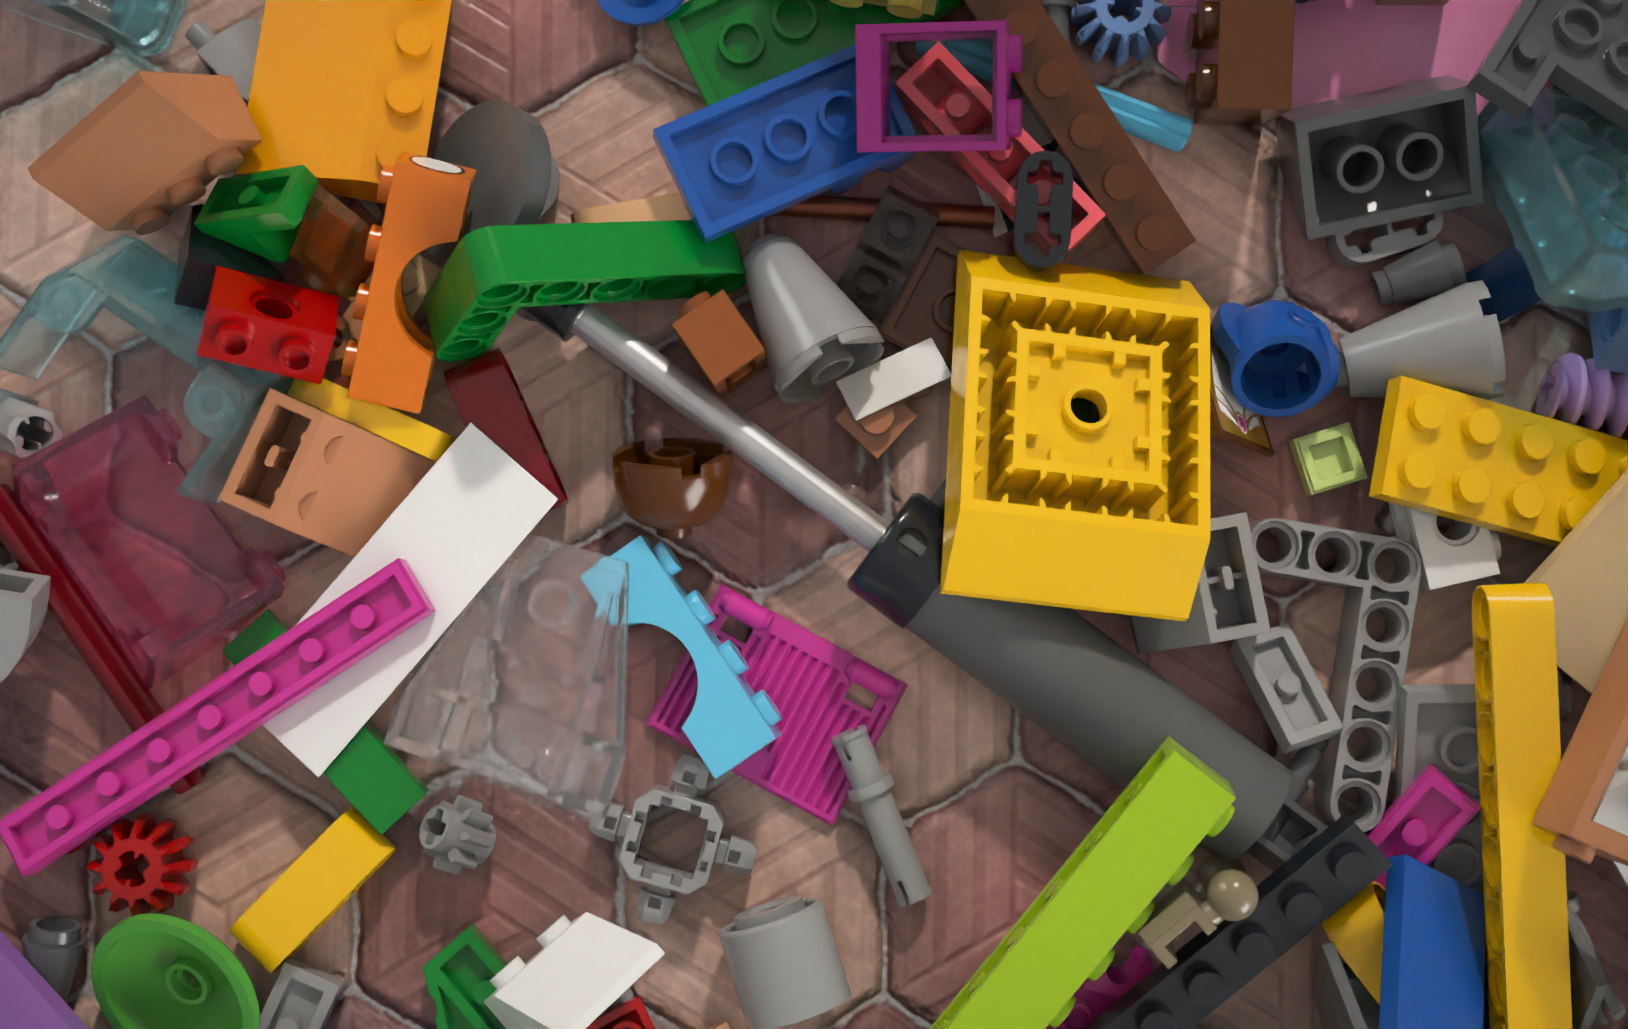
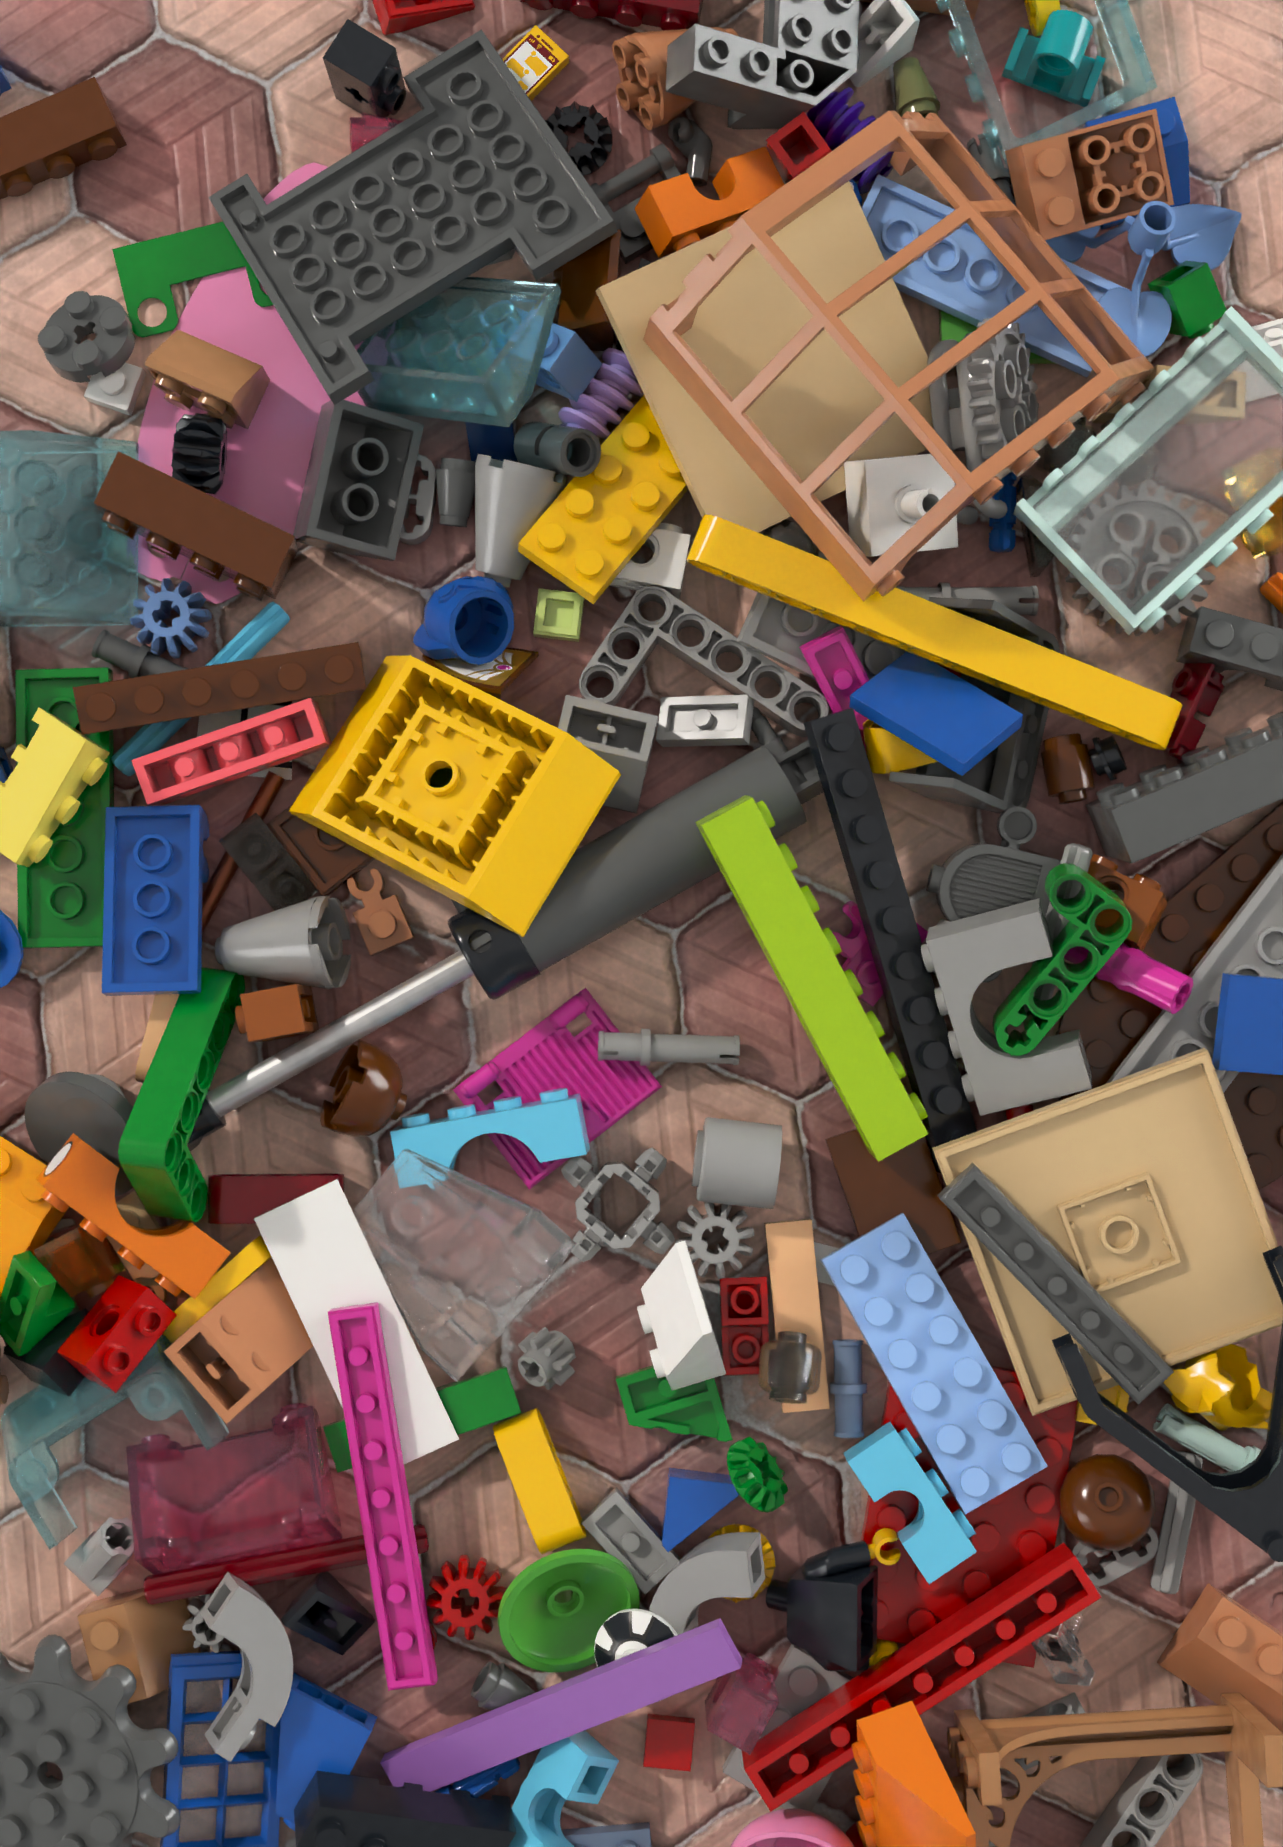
camera: 60 degrees left, 0 degrees up
white sticker [836,338,951,421] -> none
magenta window [855,20,1023,153] -> none
black beam [1013,150,1073,272] -> none
dark tan gear [1138,855,1258,969] -> none
none -> black slope [281,1571,375,1656]
none -> dark grey pin [514,422,601,477]
none -> light grey gear [675,1202,755,1279]

